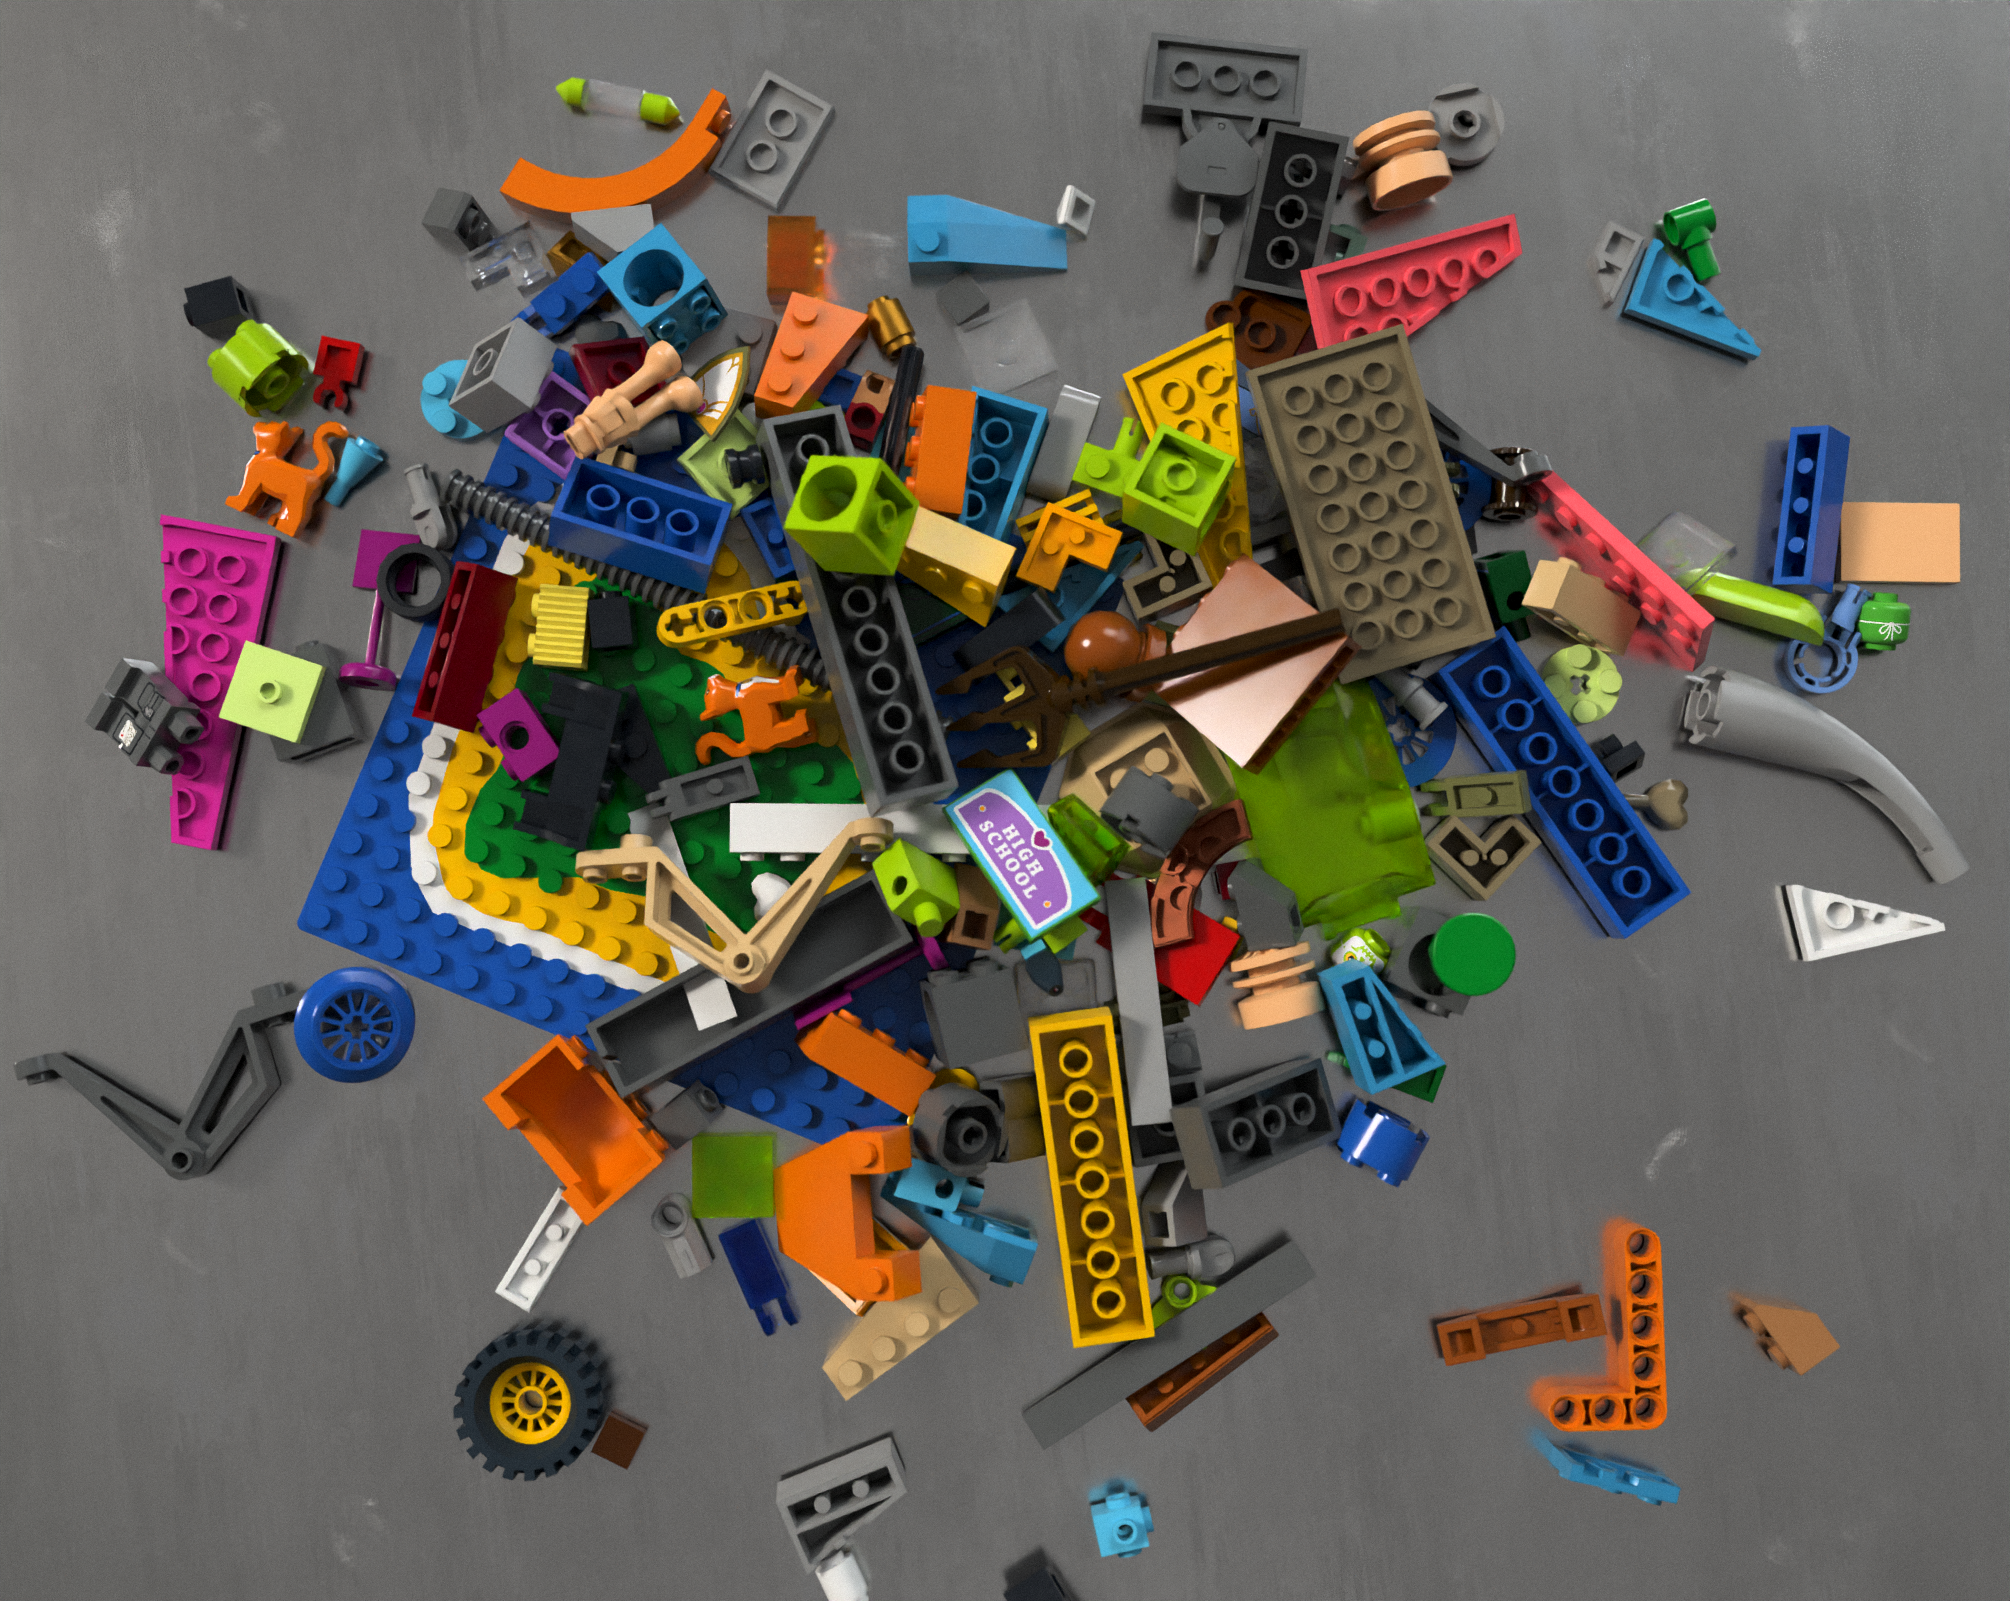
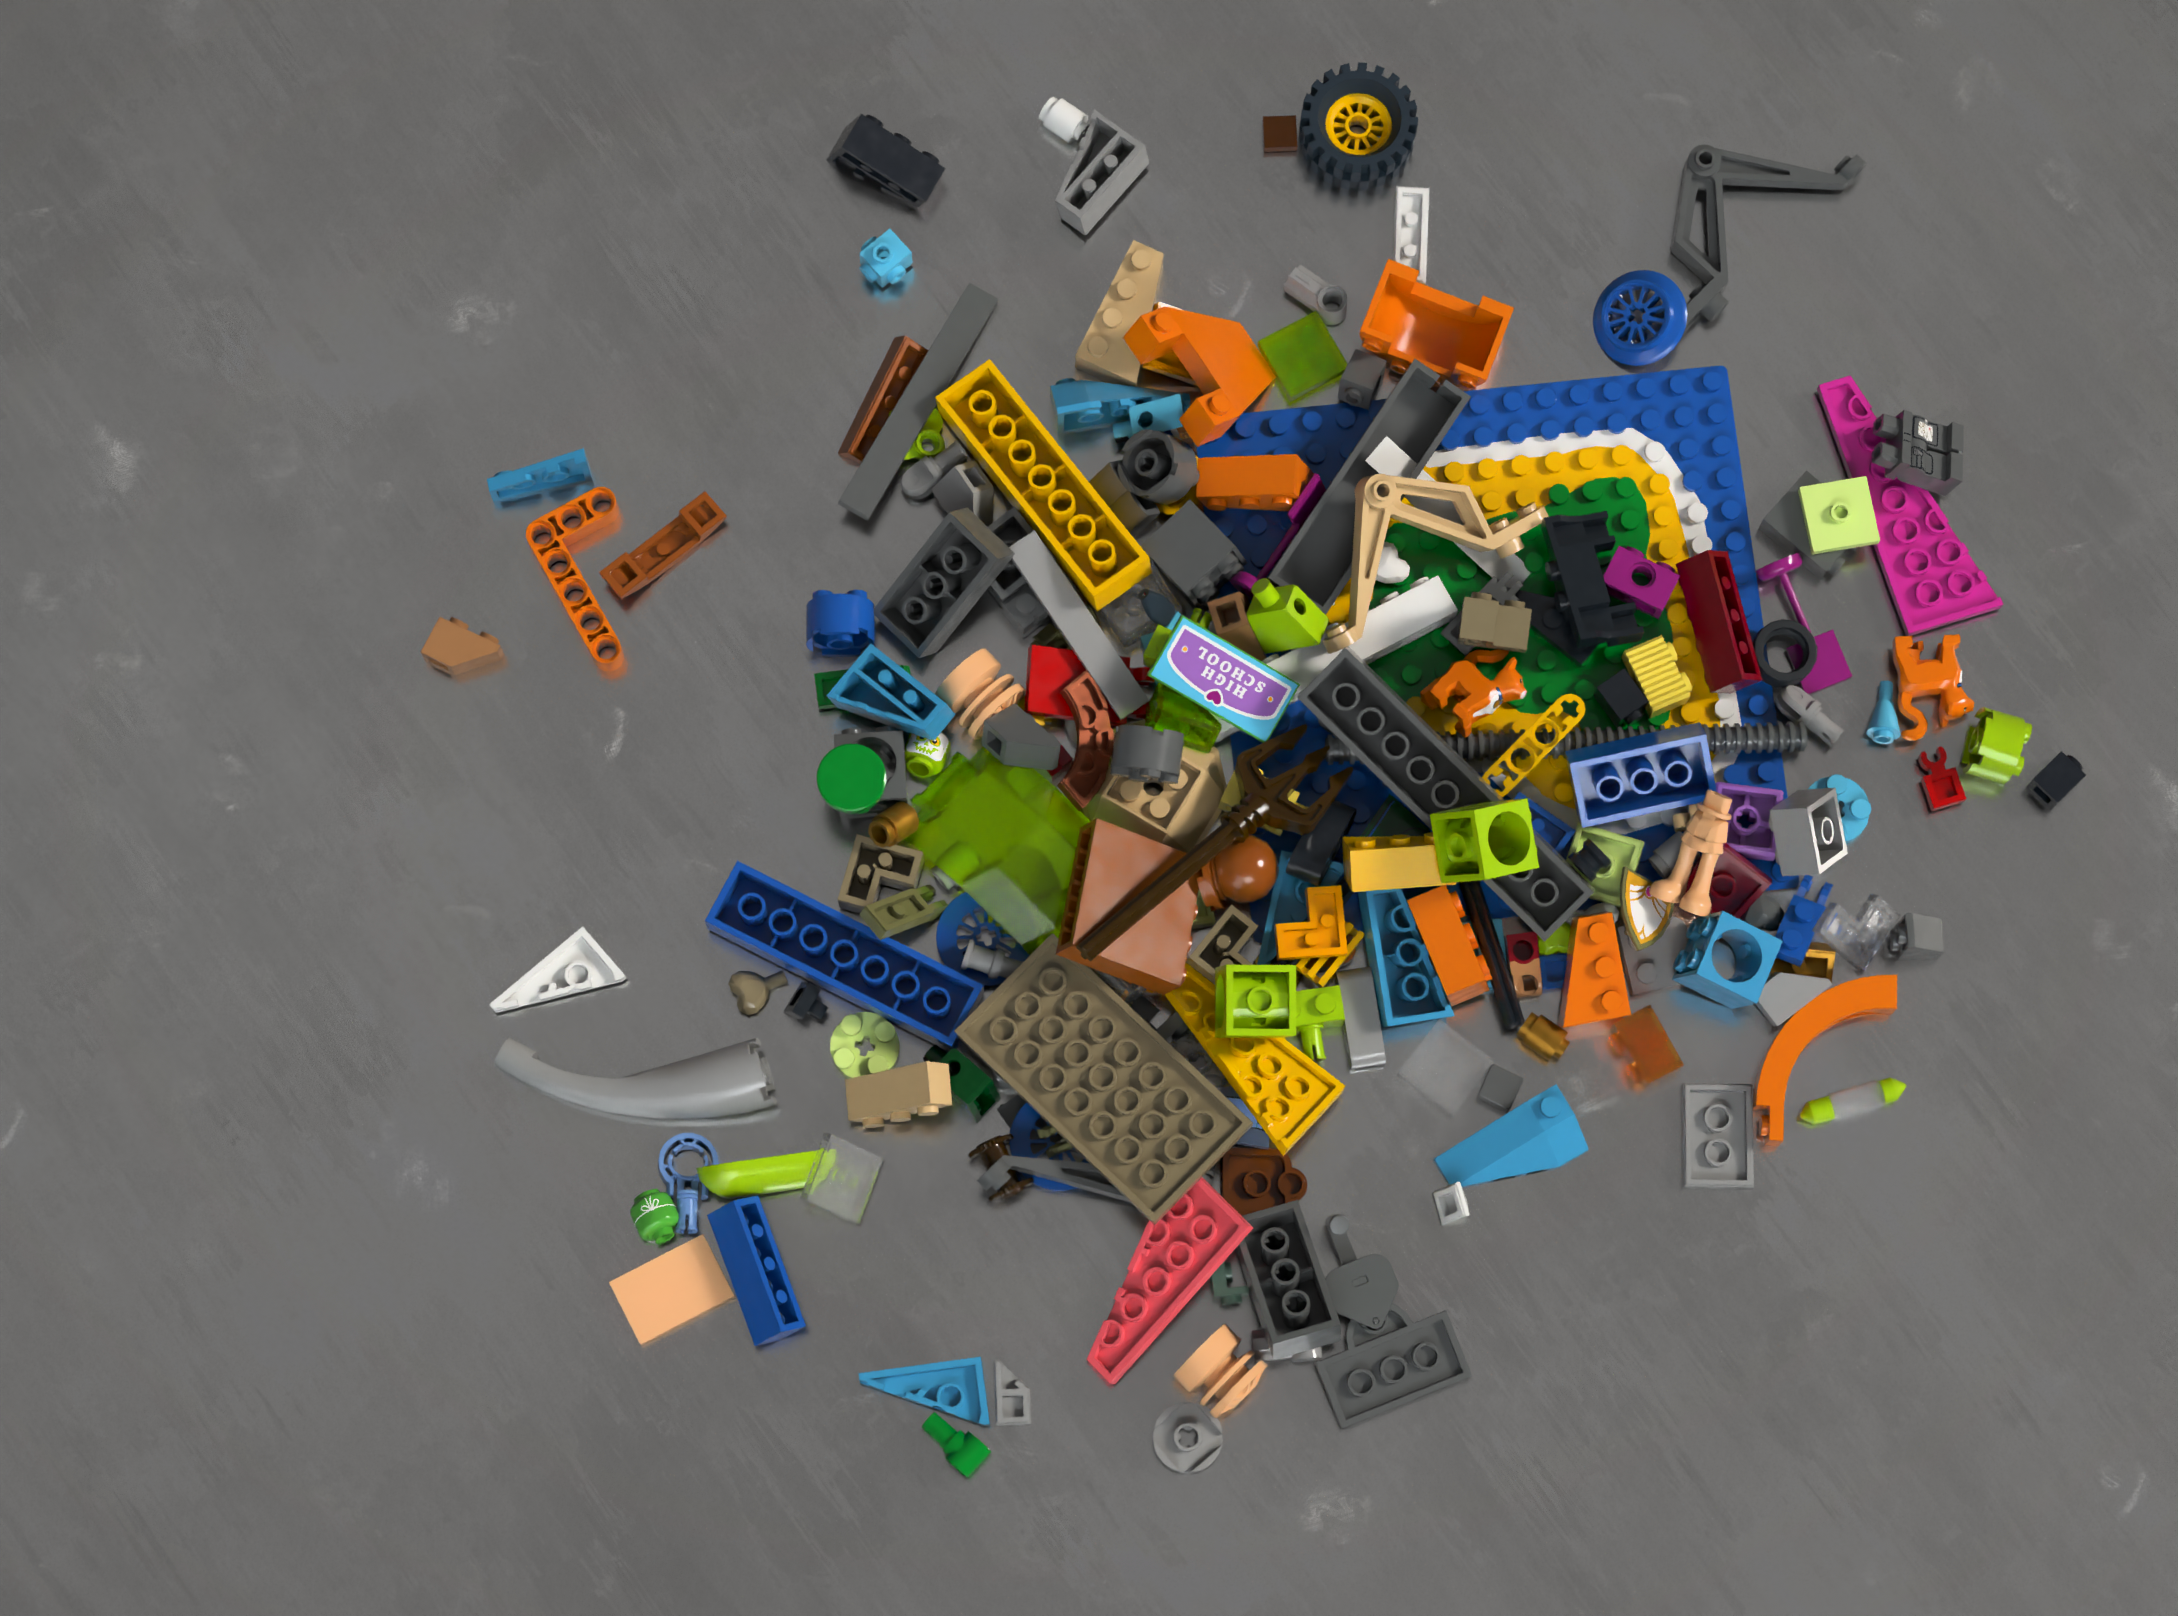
camera: 155 degrees right, 10 degrees down
clear blue hinge [718,1217,799,1336] -> none
coral wing [1526,470,1715,672] -> none
none -> pearl gold brick [868,802,919,847]
none -> dark tan brick [1457,592,1532,653]

